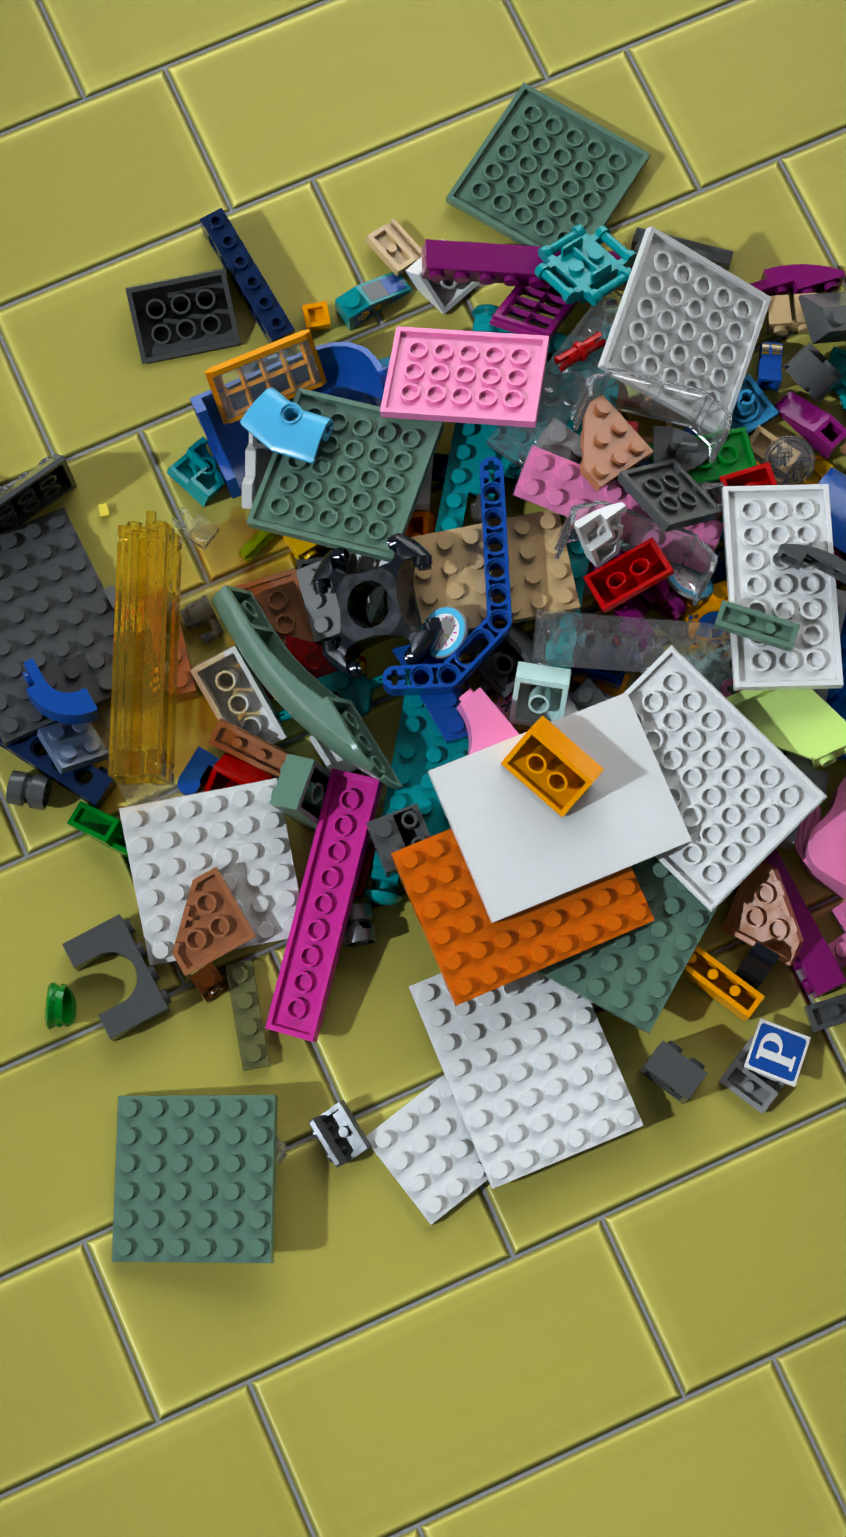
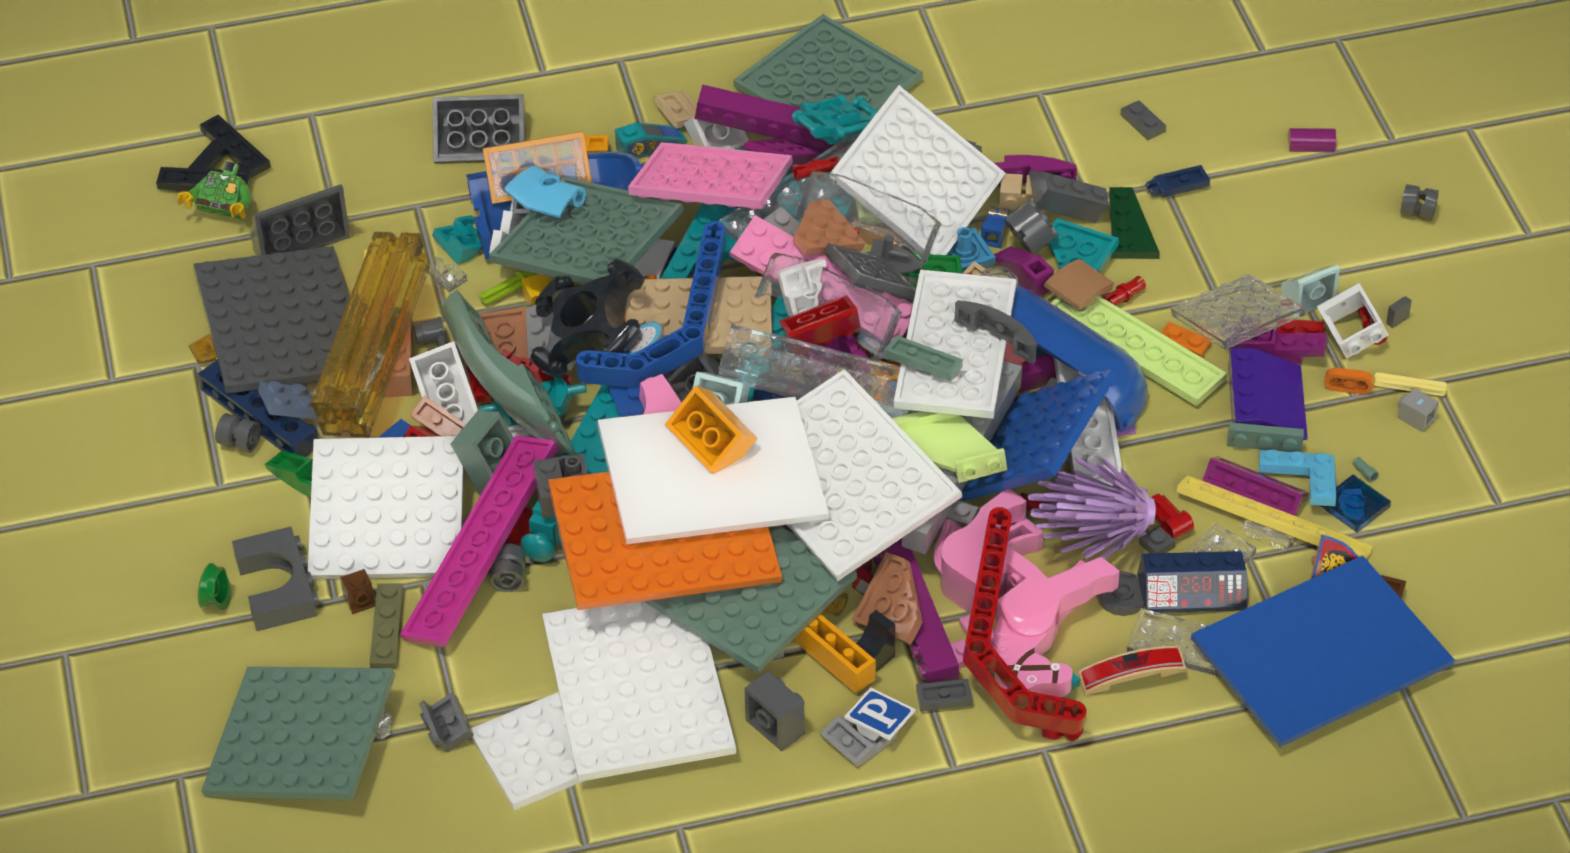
camera: 10 degrees right, 30 degrees down
blue arch [22,658,100,724] -> none
nougat plate [172,866,256,976] -> none
dark blue brick [200,208,295,344] -> none

